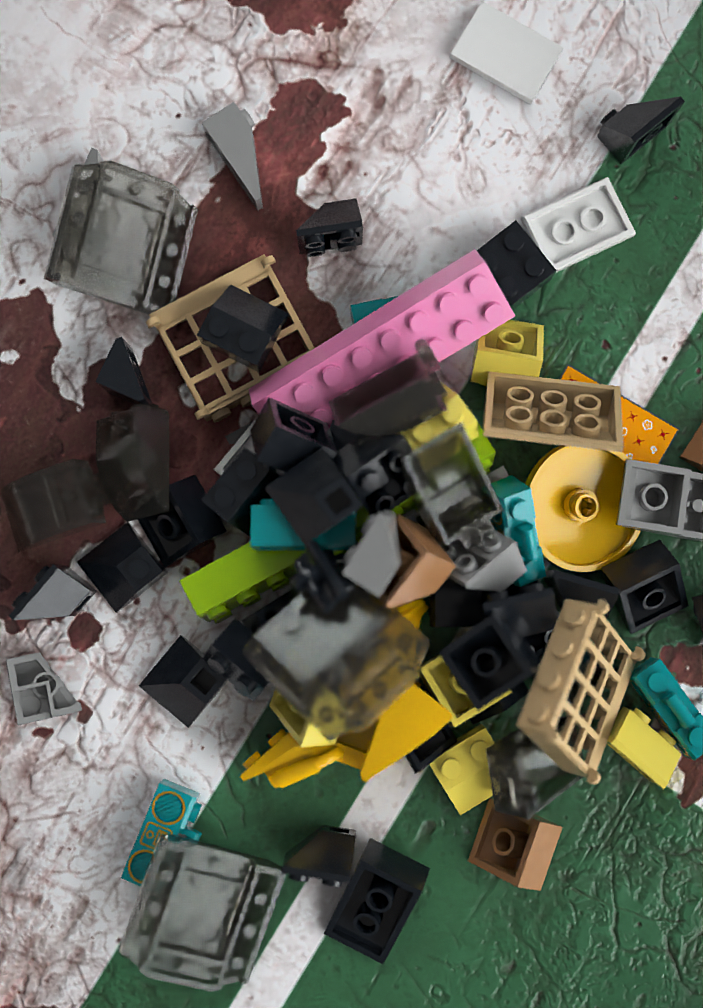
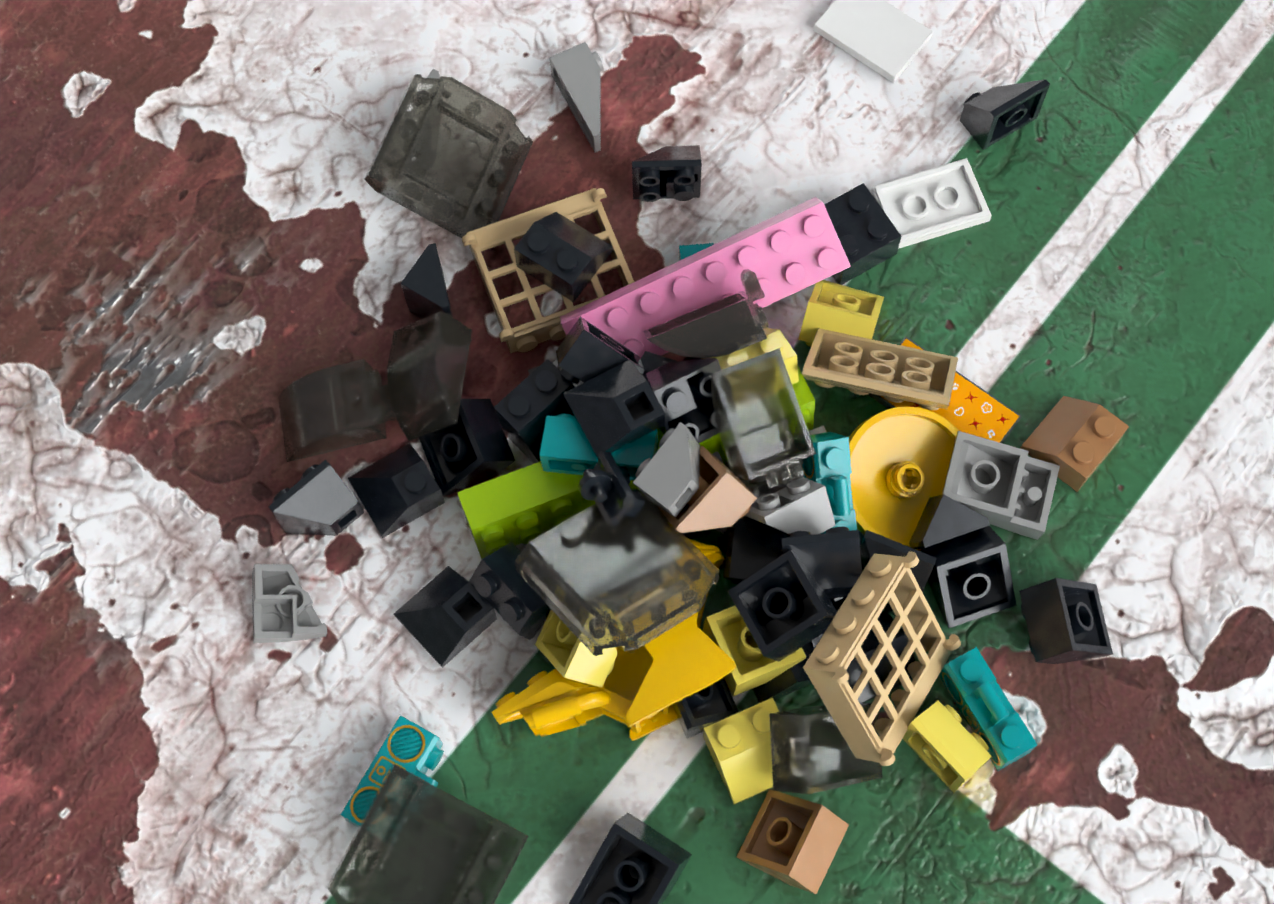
camera: 10 degrees right, 15 degrees down
black slope [281,825,356,887] -> none
none -> black slope [909,494,990,549]

